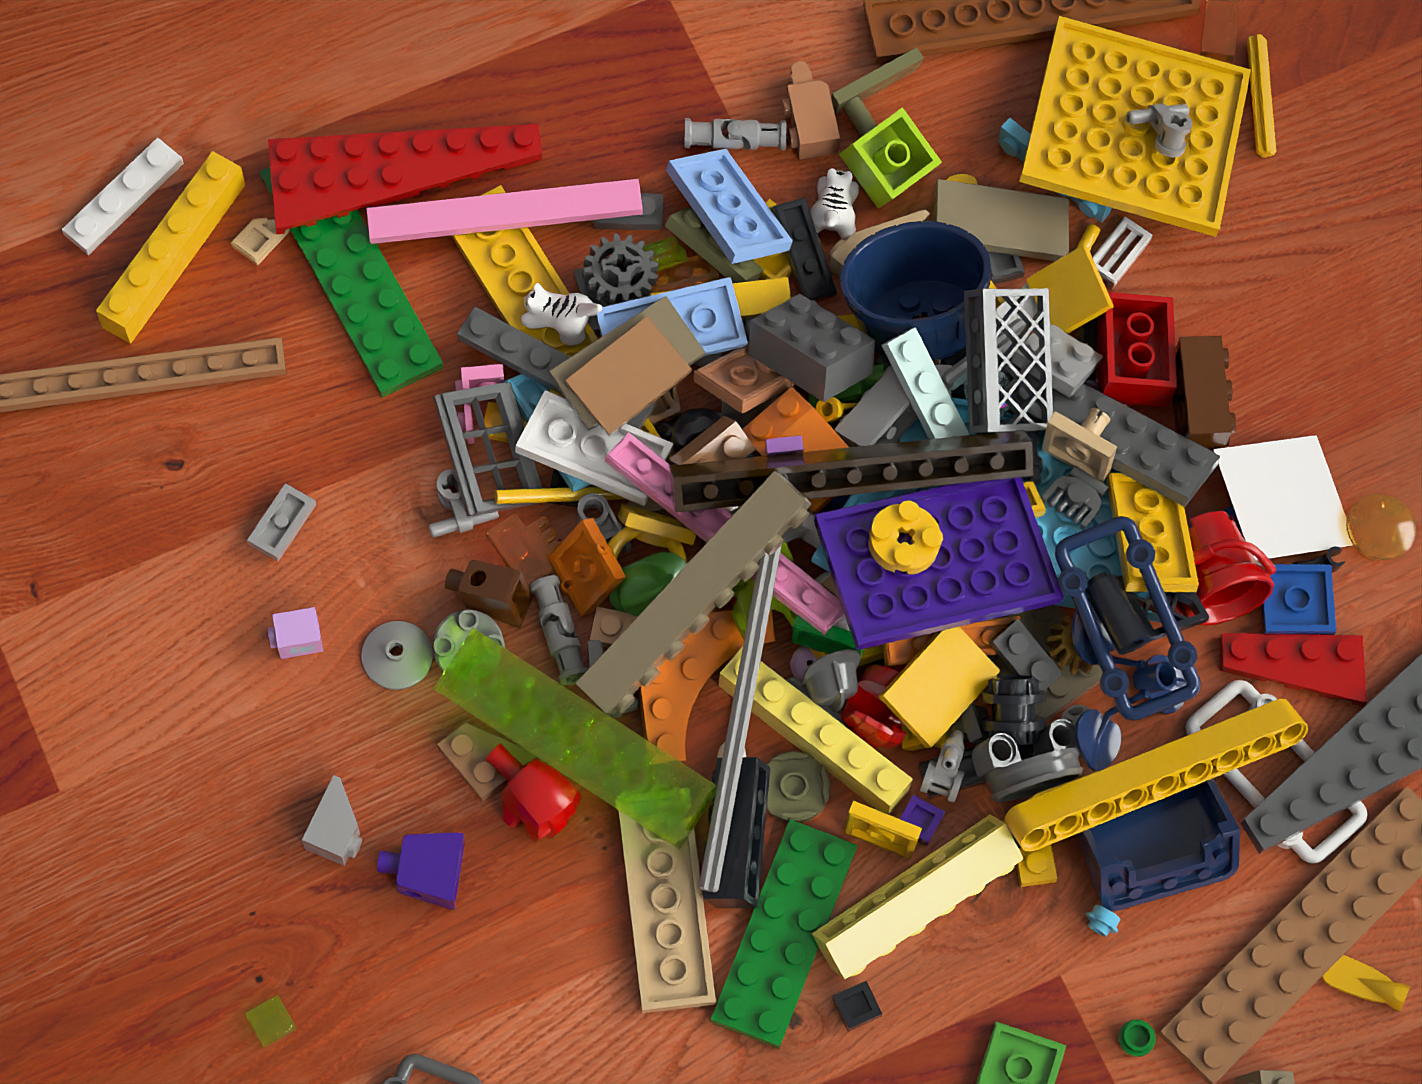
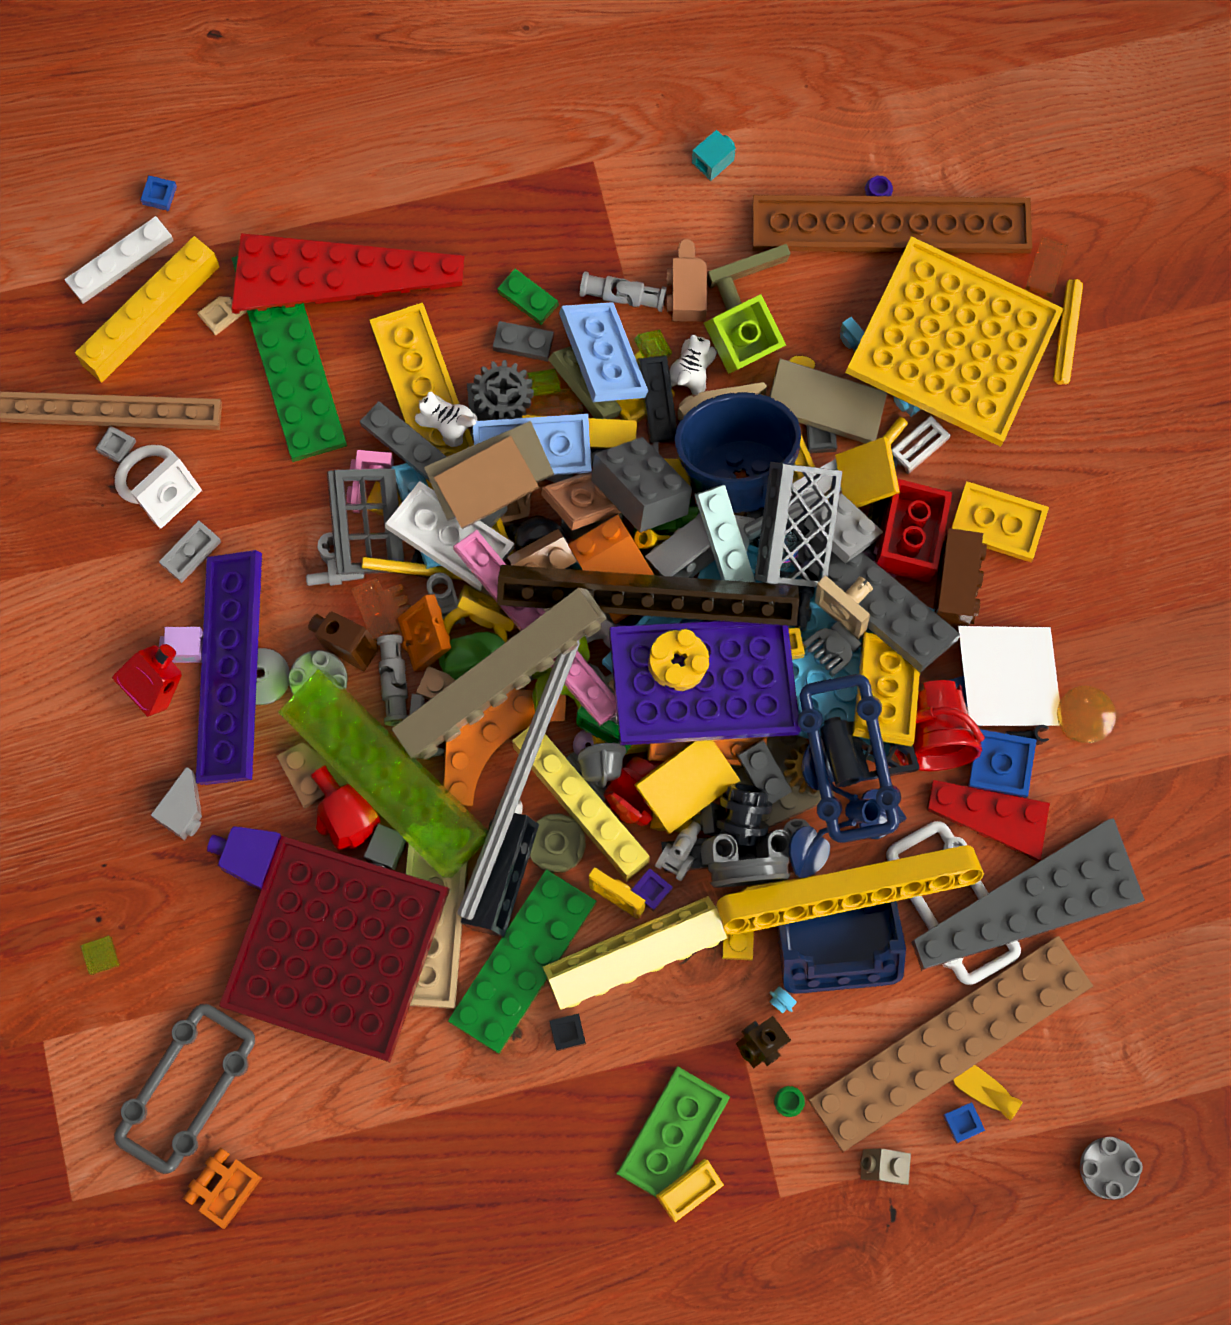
camera: 15 degrees right, 5 degrees up
bright pink tile [367,179,643,244] -> none
medium lavender tile [765,435,803,456] -> none
light grey piece [1126,103,1192,157] -> none
none -> light grey tile [96,426,136,464]
none -> red torso [112,644,182,717]
none -> white tile [115,445,202,529]
none -> blue plate [140,175,177,211]
none -> dark purple plate [196,550,262,785]
none -> dark red plate [219,836,450,1063]
none -> dark grey brick [364,824,408,871]
none -> green plate [497,269,559,325]
none -> clear neon green tile [634,330,672,358]
none -> dark brown brick [736,1016,791,1069]
none -> blue plate [943,1102,985,1144]
none -> yellow plate [951,481,1049,562]

